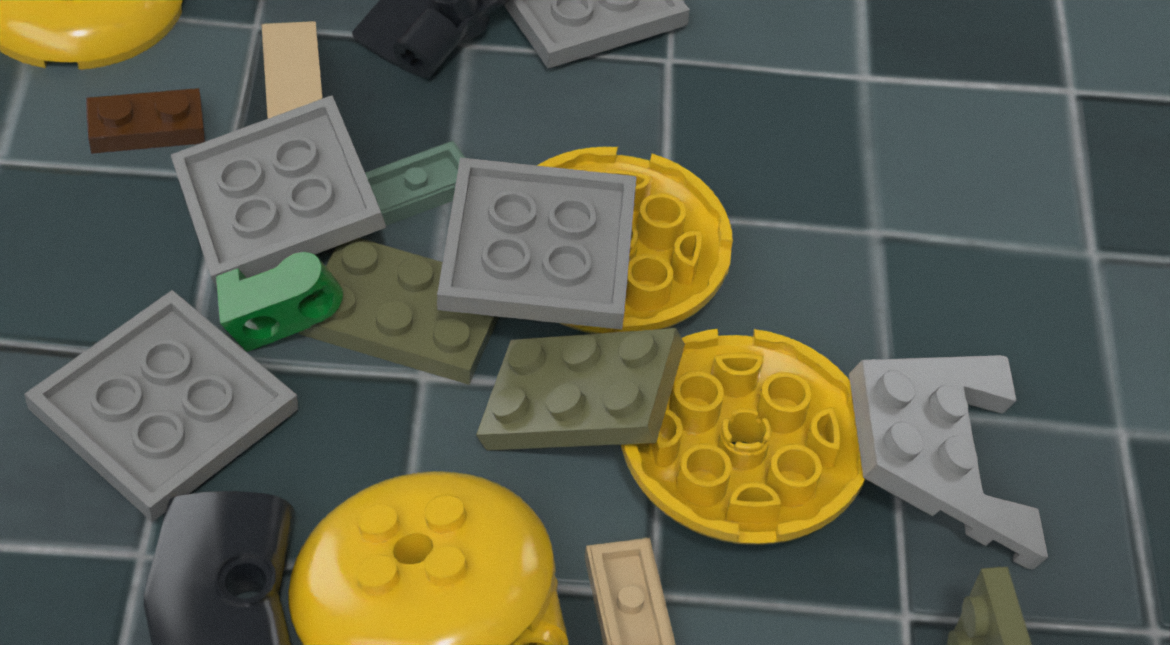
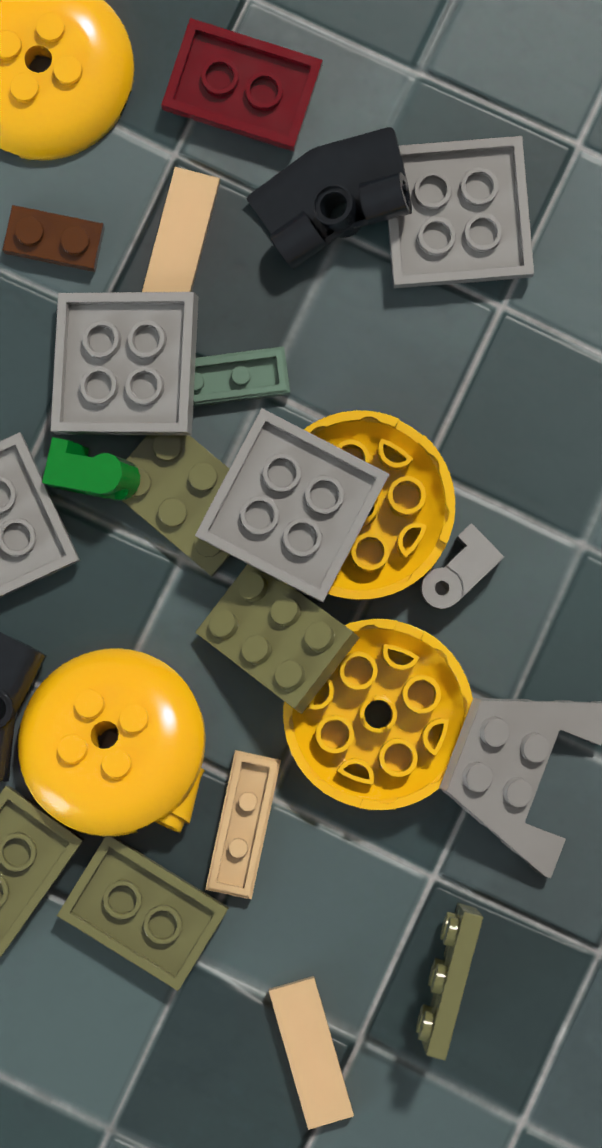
camera: 30 degrees right, 35 degrees up
none -> light grey leg [420,523,504,610]

